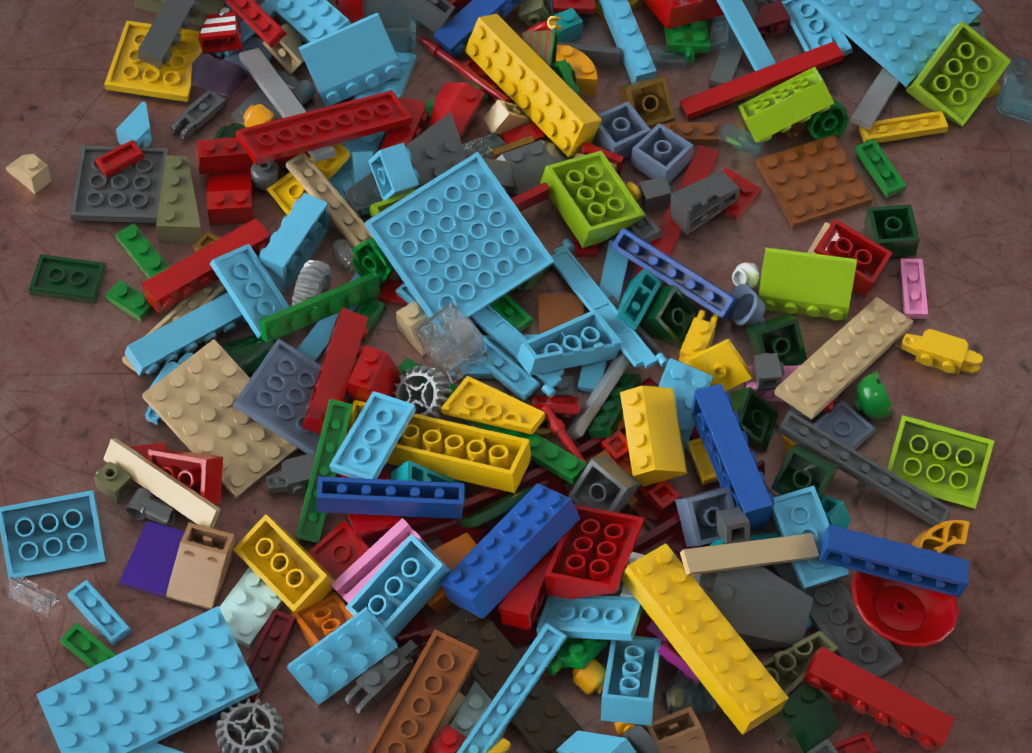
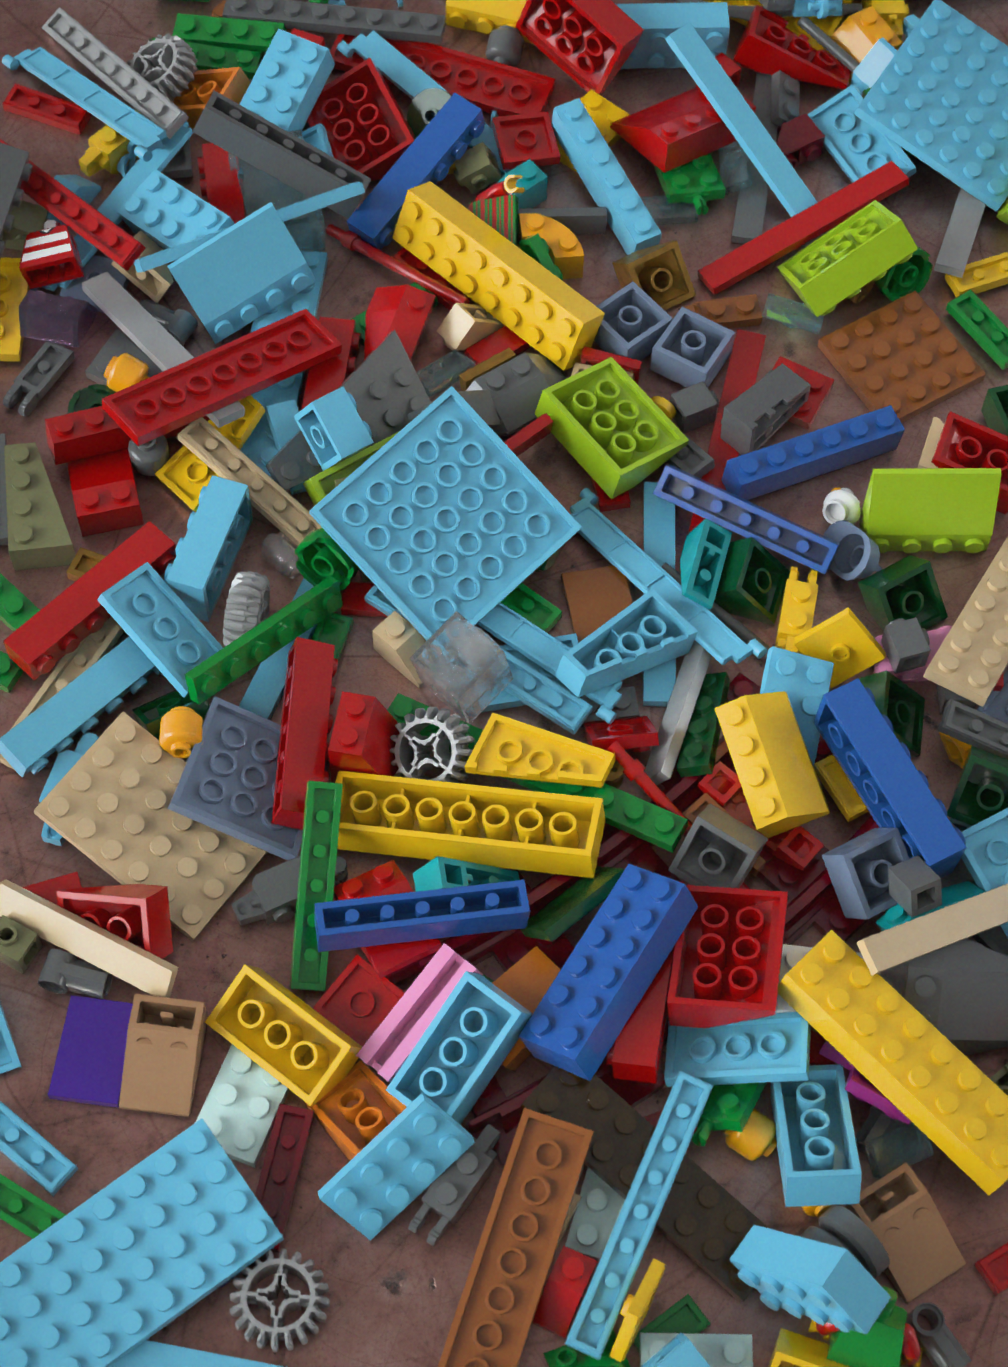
camera: 10 degrees left, 5 degrees up
medium azure plate [329,391,416,479] -> none
none -> medium azure tile [133,181,365,272]
none -> light orange head [159,706,204,758]
none -> blue brick [721,405,905,500]

